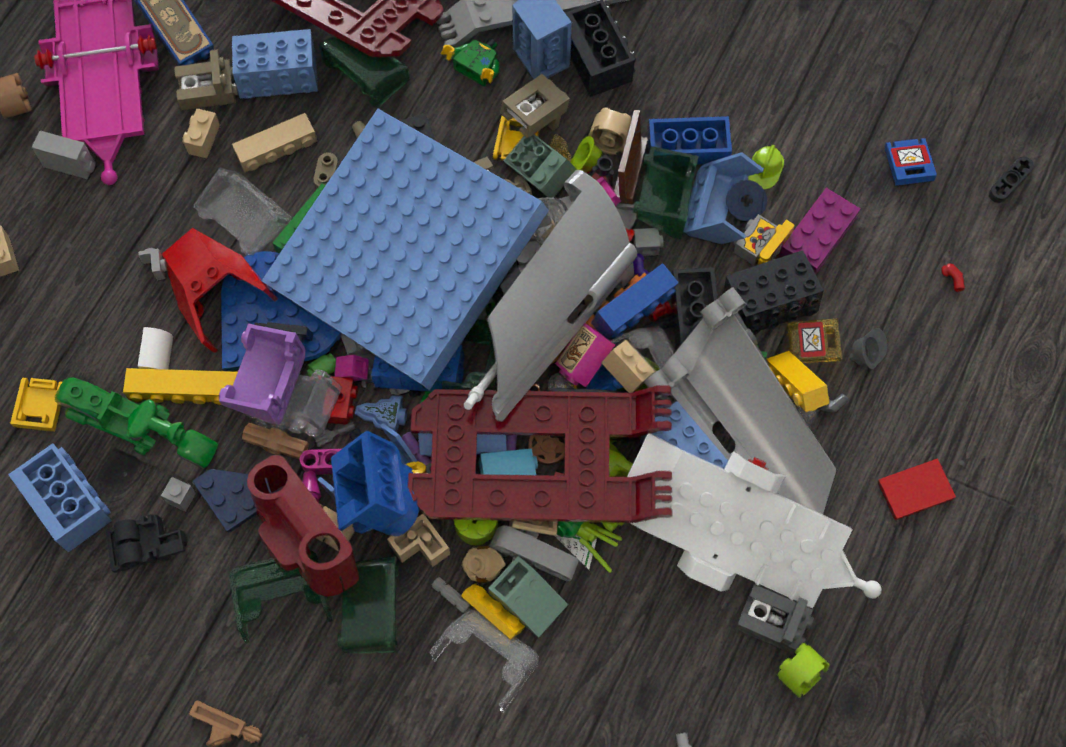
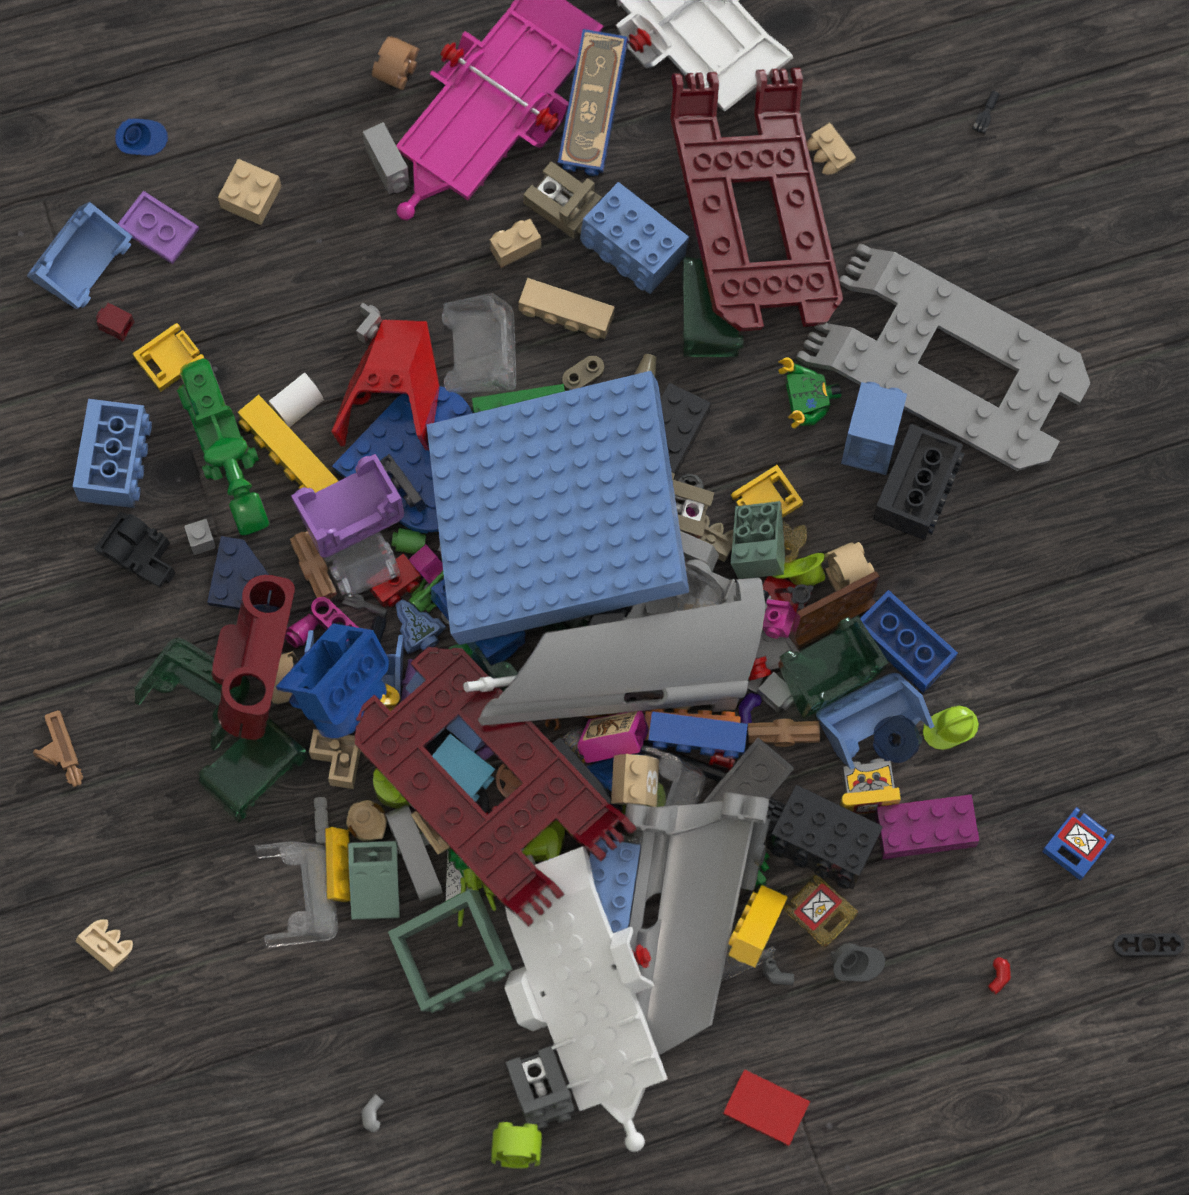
camera: 45 degrees right, 5 degrees up
dark tan brick [500,74,570,139] -> none
none -> sand green window [388,890,512,1013]
none -> bright green plant [409,571,444,613]
none -> medium nougat piece [748,719,820,747]

